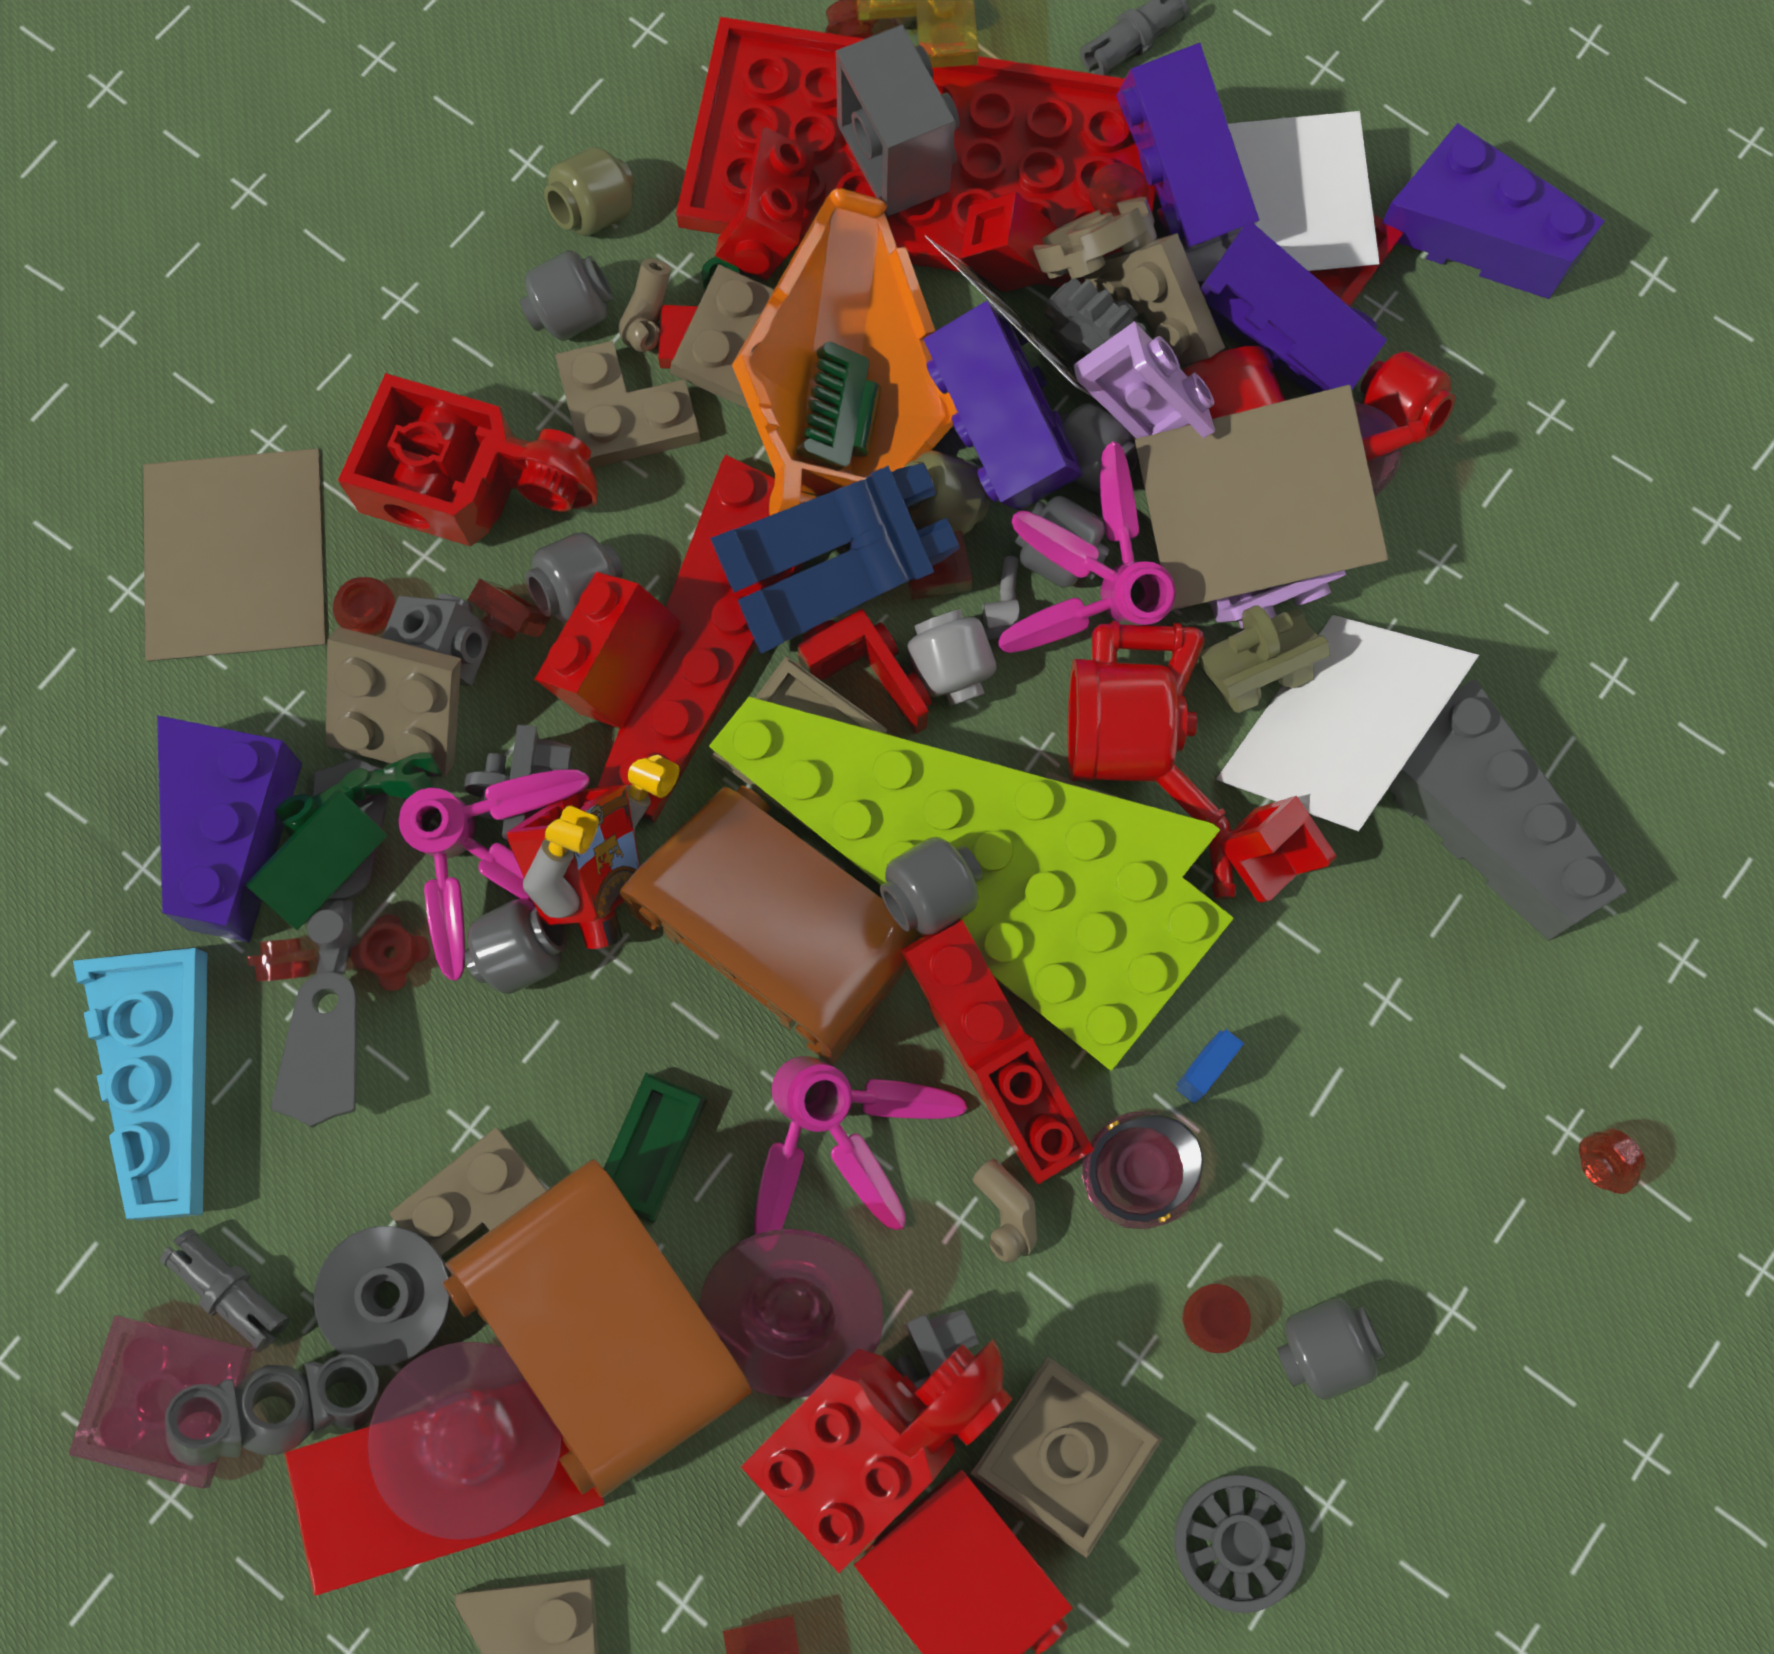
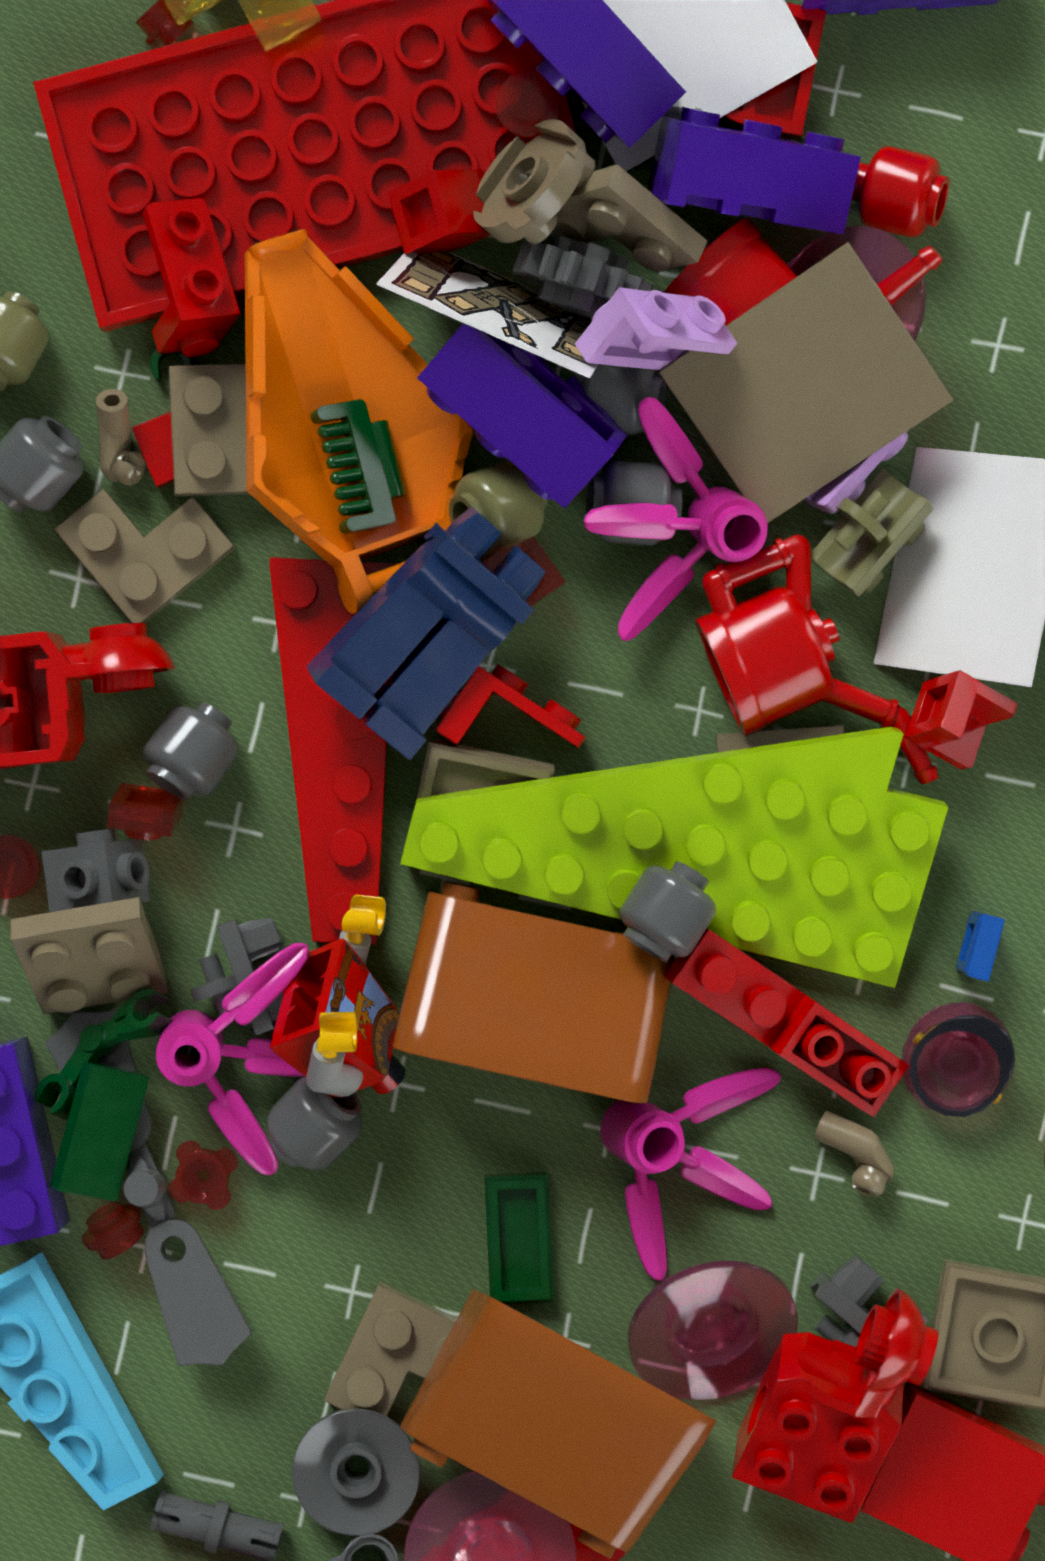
camera: 15 degrees left, 15 degrees up
red brick [535,572,681,729] -> none
dark grey brick [836,24,960,217] -> none
light grey head [907,609,997,706] -> none
light grey hand [982,556,1019,639] -> none

